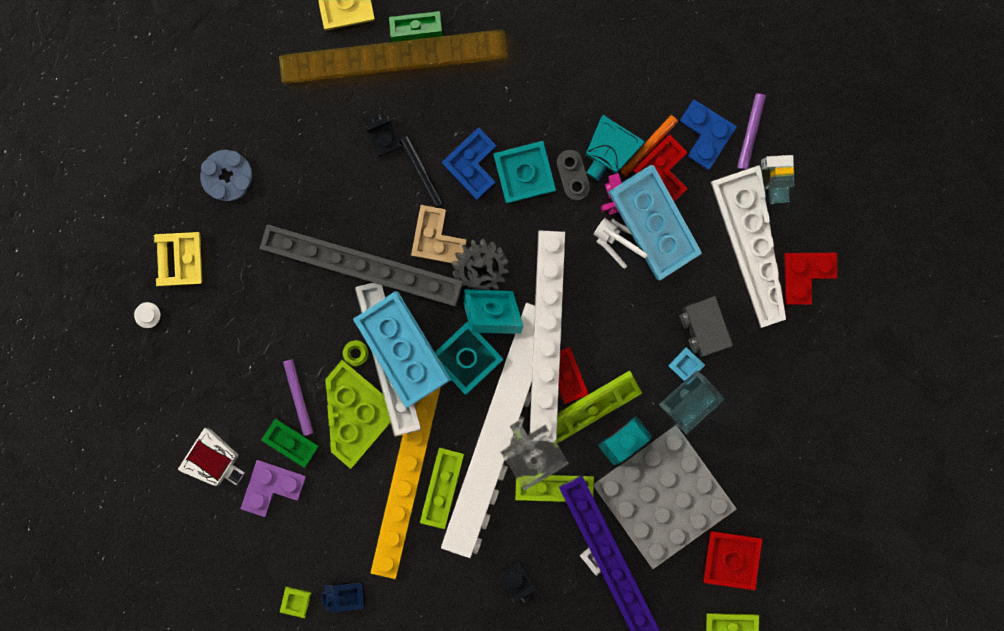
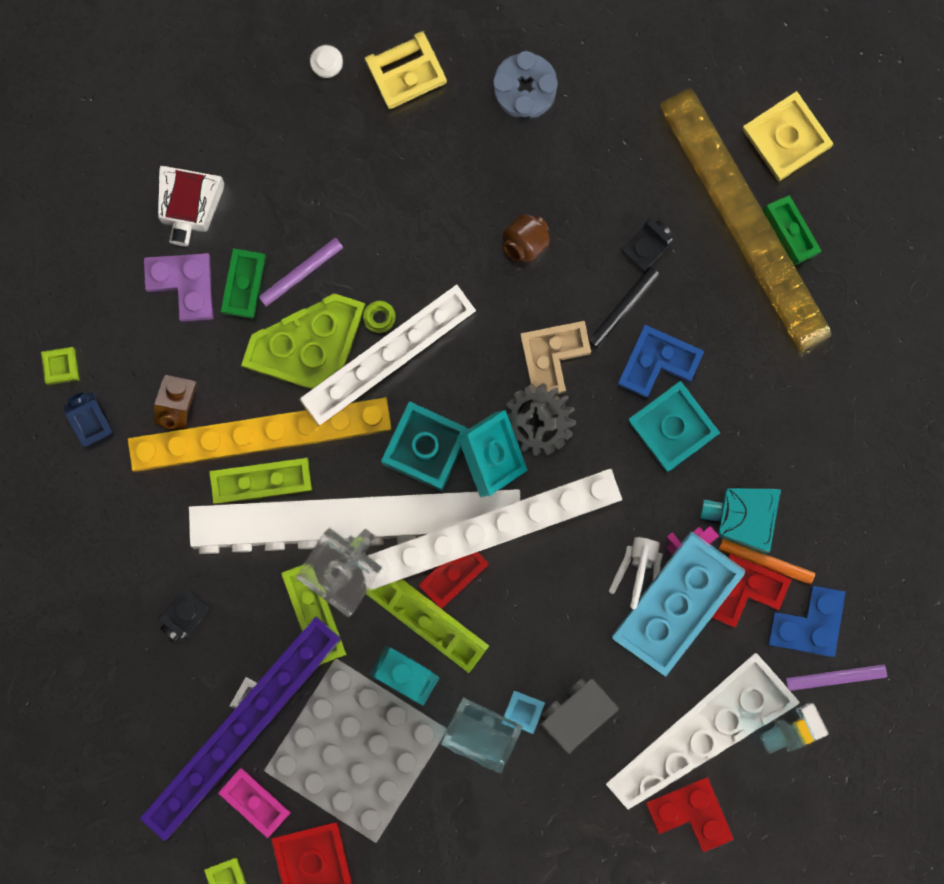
camera: 65 degrees right, 5 degrees down
dark grey plate [259,224,464,307] -> none
medium azure plate [353,291,451,408] -> none
dark grey plate [557,150,590,201] -> none
none -> reddish brown bracket [154,375,196,430]
none -> dark pink plate [218,768,291,838]
none -> reddish brown head [502,214,550,262]

